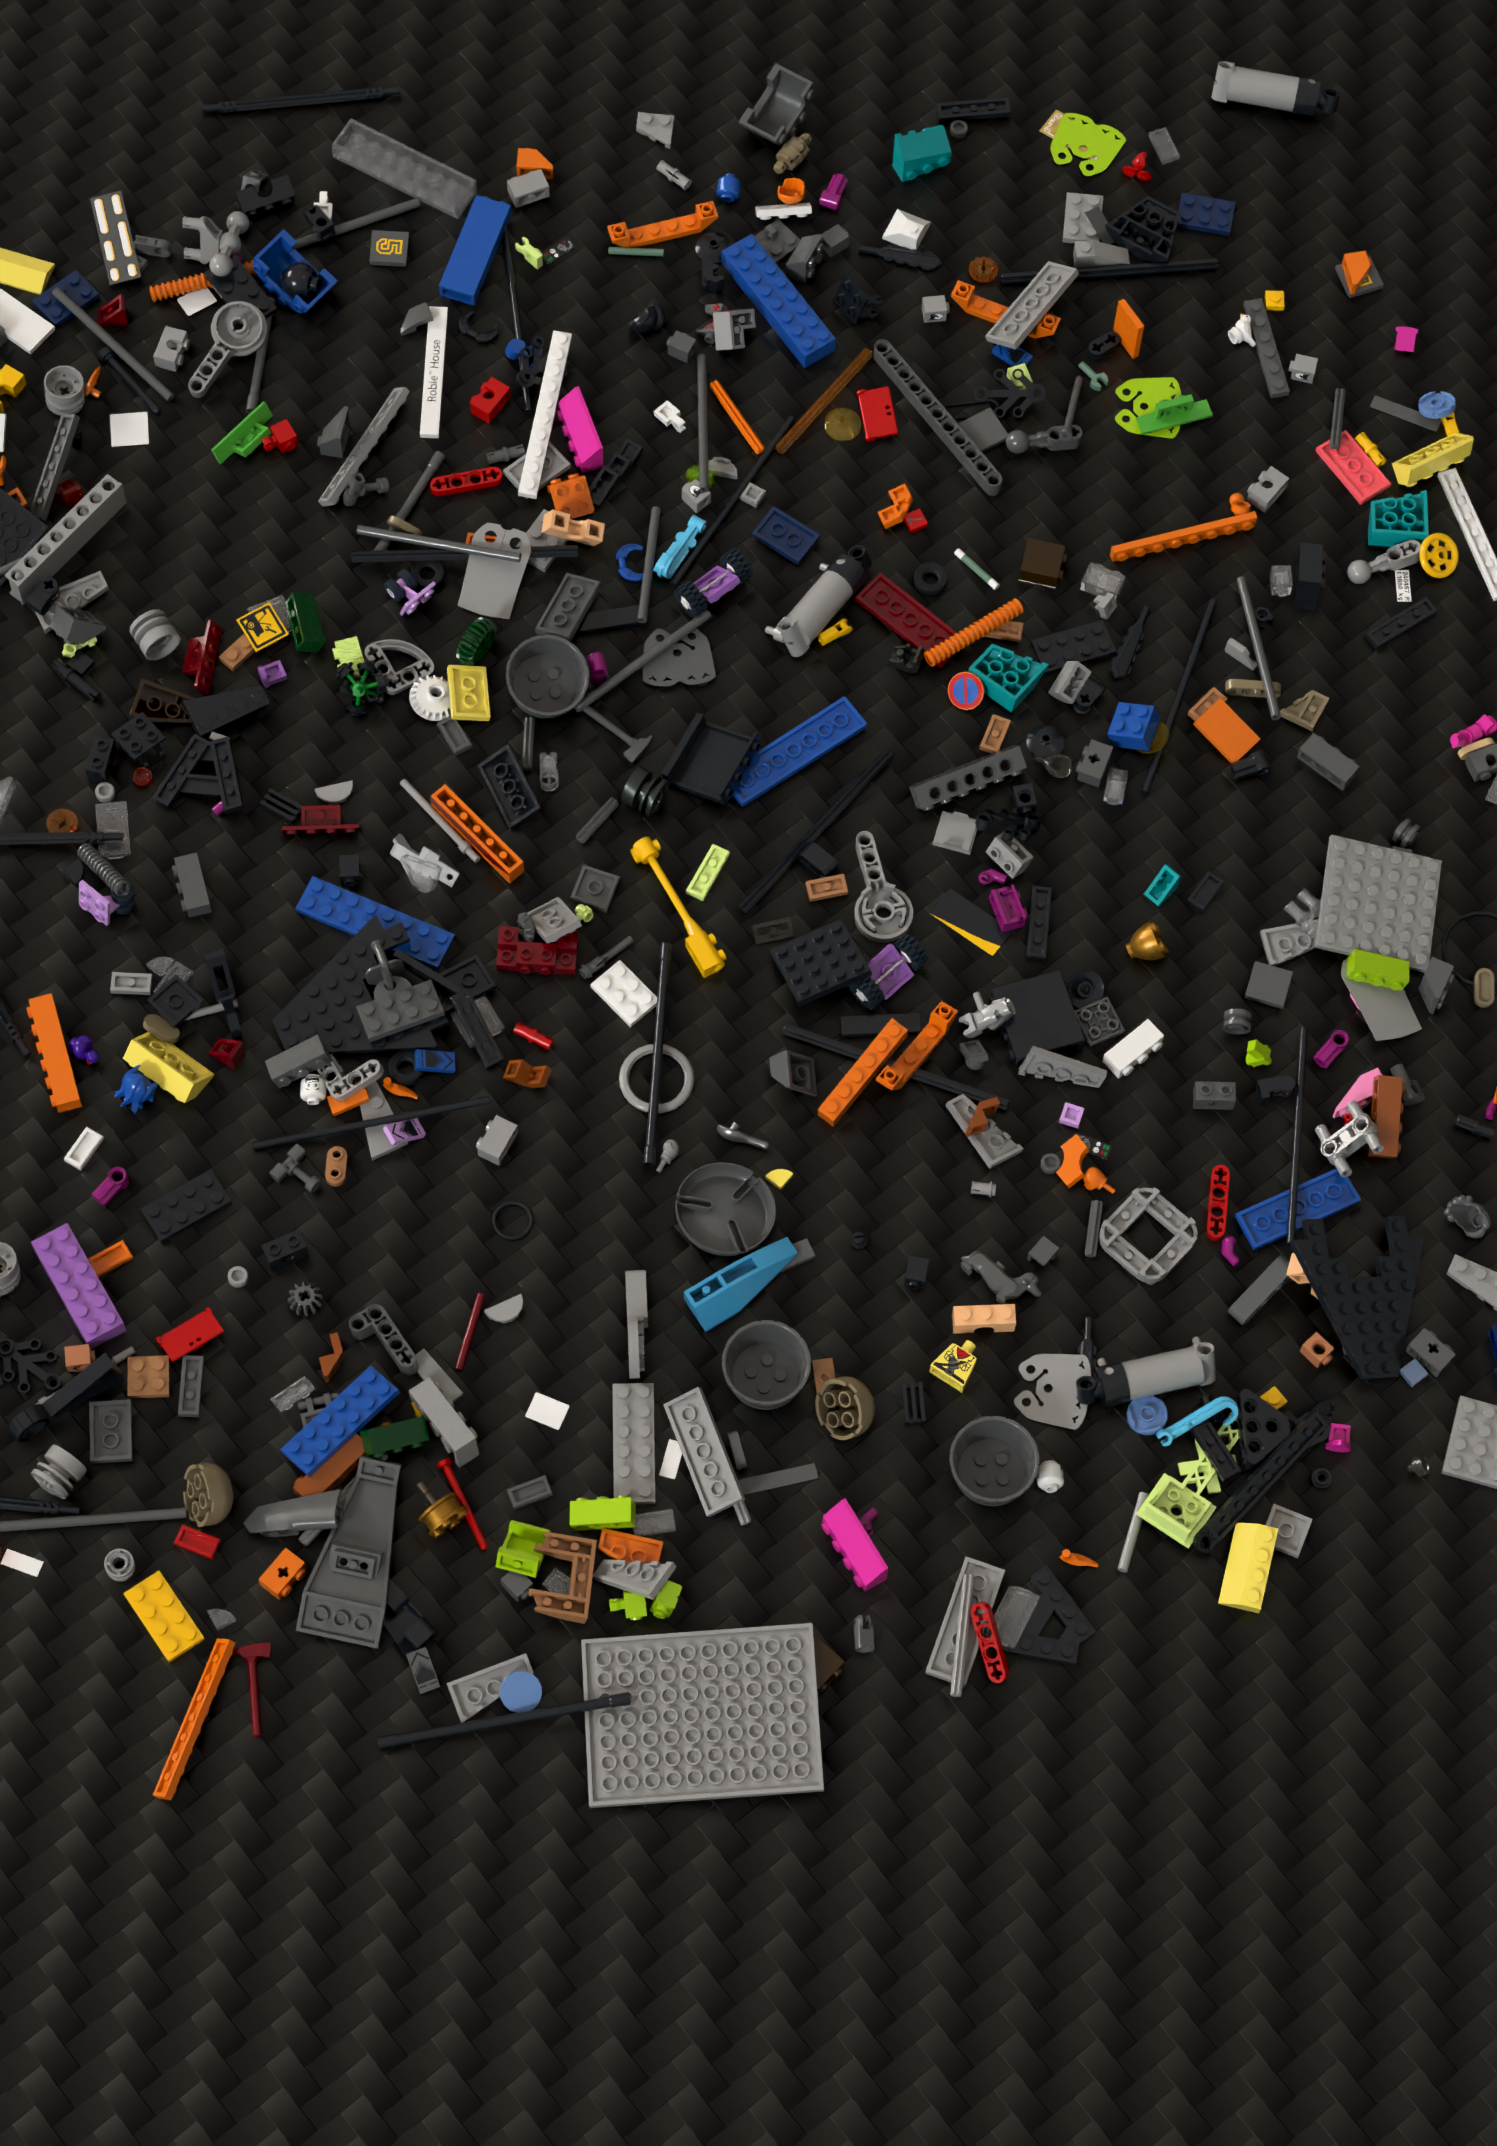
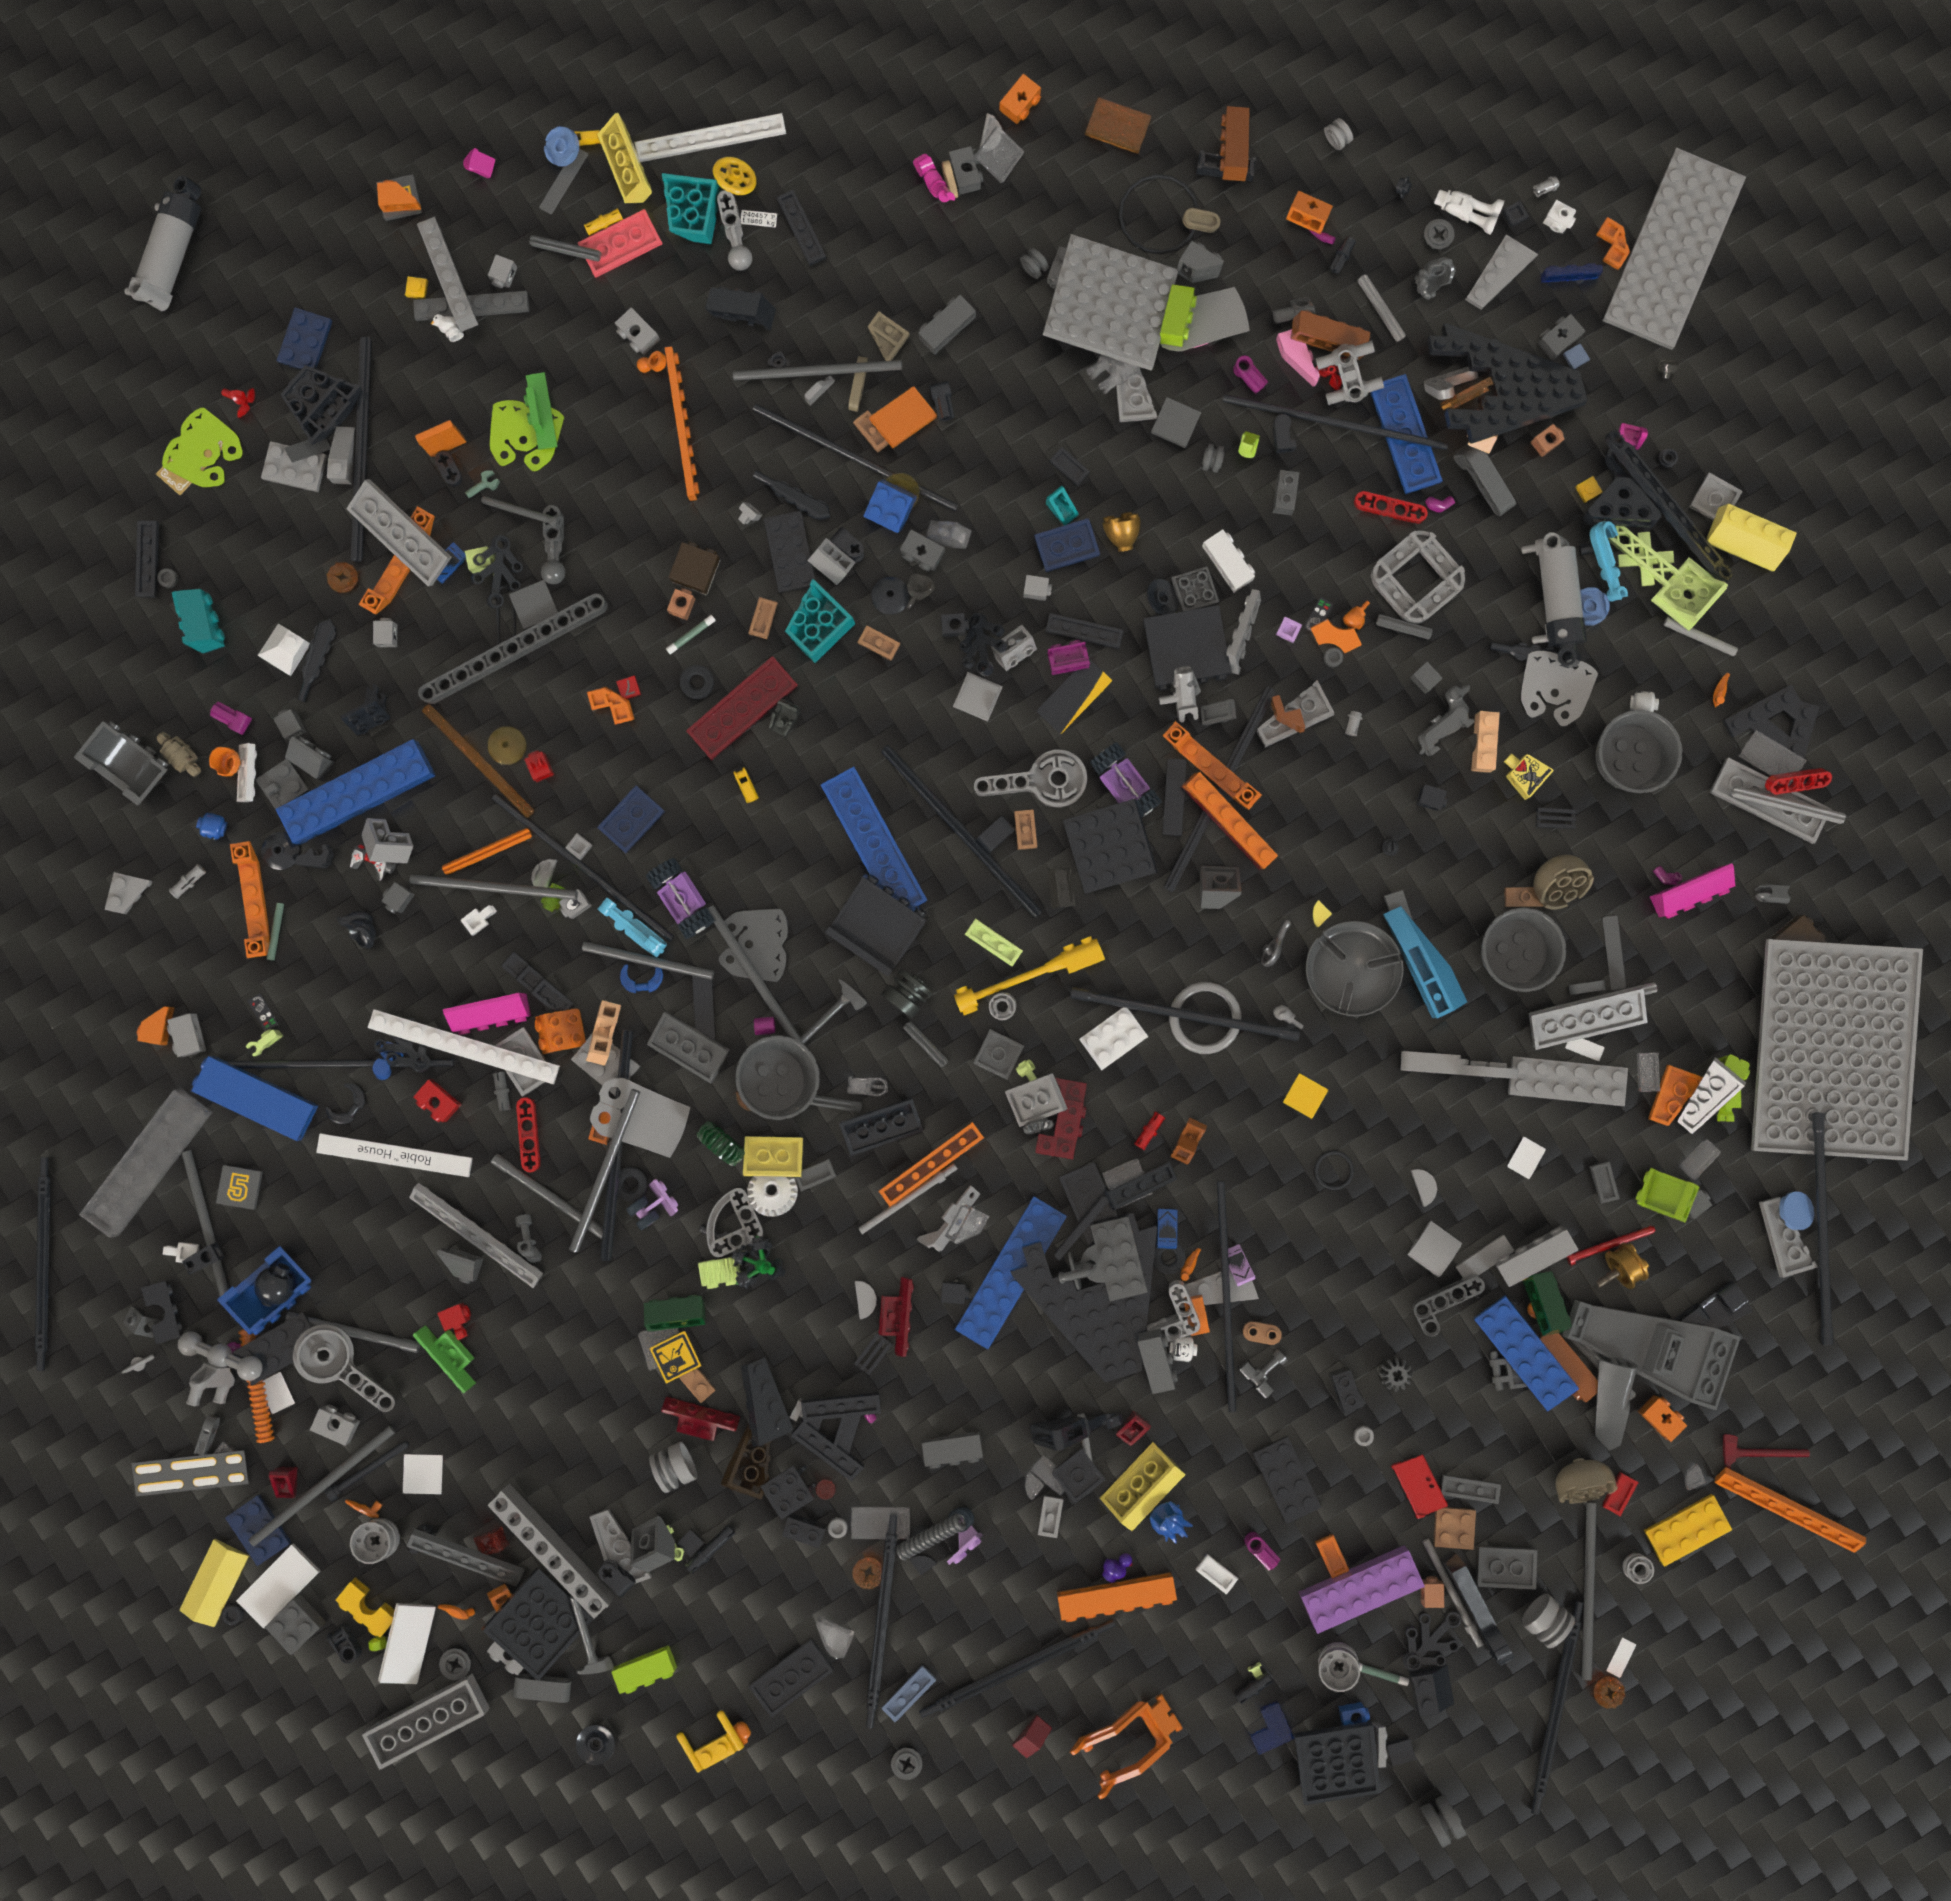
camera: 80 degrees left, 20 degrees up
dark tan tile [143,1014,180,1044] -> none
medium lavender tile [257,660,287,688] -> none
clear plate [270,1376,315,1412] -> none
dark orange slope [319,1332,344,1383] -> none
dark tan tile [387,516,423,536] -> none
dark grey slope [400,302,433,336] -> none
dark grey tile [406,1647,440,1694] -> none
dark red piece [455,1293,485,1371] -> none
light grey brick [476,1115,518,1165] -> none
medium nougat wedge [528,1532,597,1624] -> none
lime brick [570,1495,636,1531] -> none
dark grey pin [579,936,634,979] -> none
light grey piece [765,545,872,657] -> none
red door [856,386,899,442] -> none
dark grey brick [909,745,1027,811] -> none
orange piece [924,598,1023,667] -> none
piece [948,672,985,710] -> none
magenta arm [978,869,1008,885] -> none
clear brick [1080,562,1126,601] -> none
clear tile [1148,127,1180,165] -> none
black tile [1190,1420,1241,1482] -> none
clear brick [1270,565,1293,596] -> none
none -> light grey piece [121,1354,155,1373]
none -> light grey brick [417,217,478,331]
none -> red brick [524,751,554,782]
none -> nougat brick [667,588,695,620]
none -> light grey wheel [989,992,1017,1020]
none -> light grey brick [1023,575,1052,601]
none -> dark blue plate [1034,518,1100,572]
none -> yellow sticker [1283,1074,1328,1119]
none -> light grey axle [1358,274,1406,342]
none -> light grey slope [1407,1221,1462,1277]
none -> light grey beam [1424,367,1478,400]
none -> clear orange plate [1440,377,1493,410]

